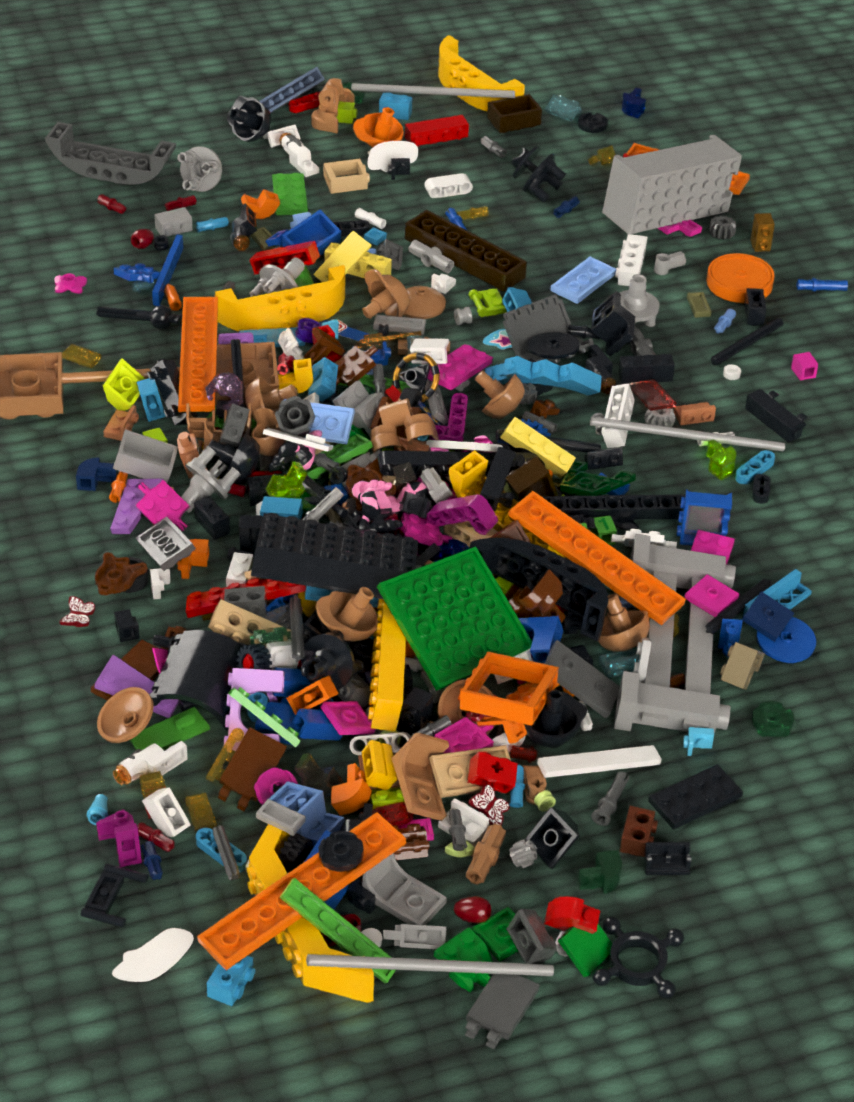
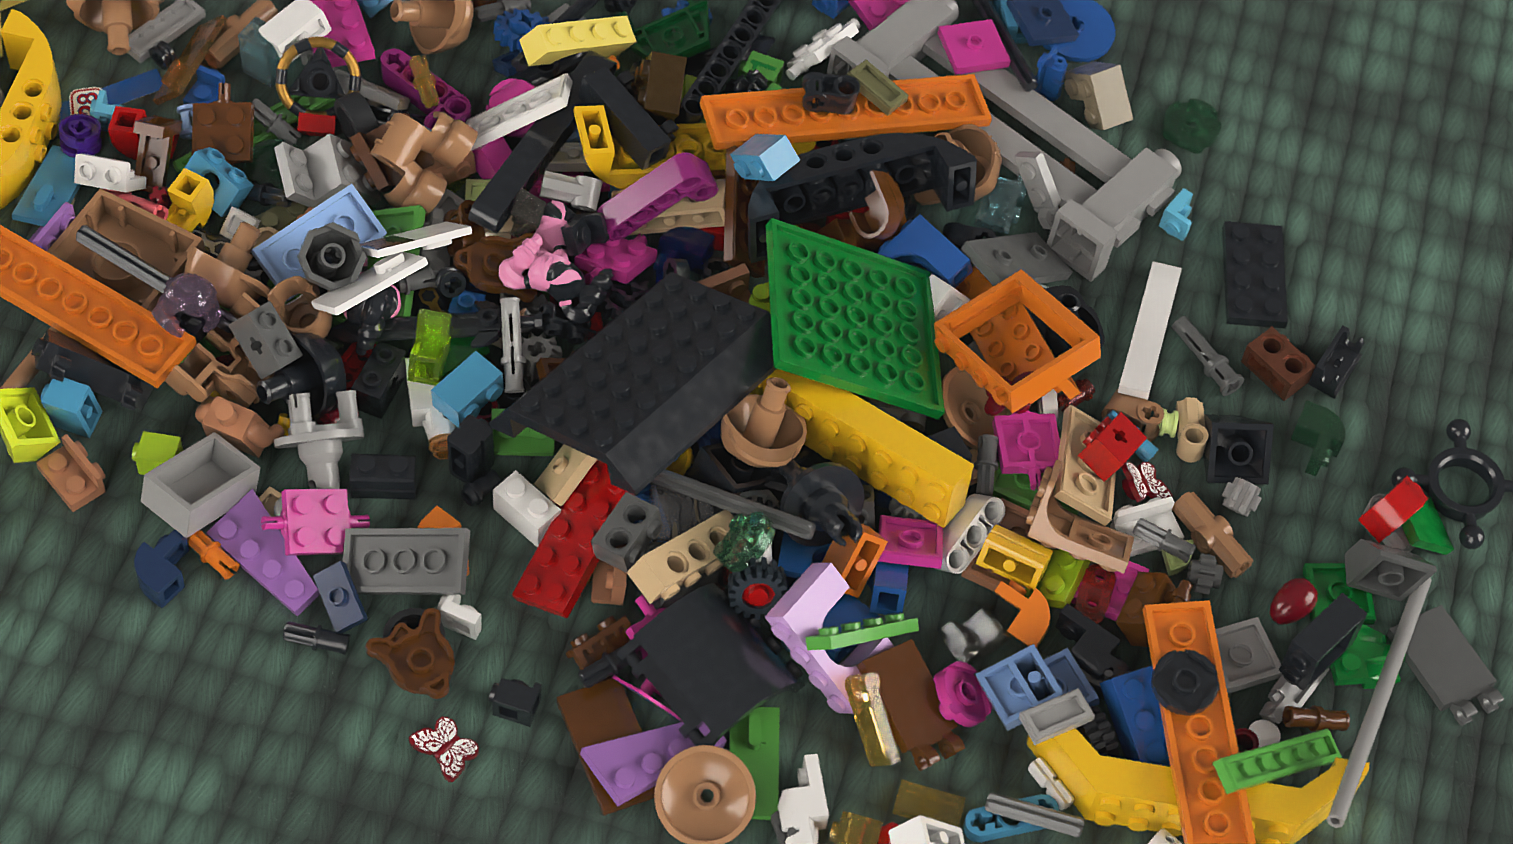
camera: 60 degrees left, 15 degrees up
none -> black axle [283,621,350,655]
none -> dark blue plate [313,561,368,633]
none -> white piece [360,221,472,258]
none -> clear yellow axle [409,55,439,108]
none -> dark azure brick [730,134,800,181]
none -> black piece [802,72,860,115]
none -> olive tile [847,59,909,116]
none -> tan piece [1175,397,1209,463]
none -> dark grey gear [1187,553,1223,595]
none -> black window [1279,593,1368,691]
none -> reddish brown pin [1282,706,1350,732]

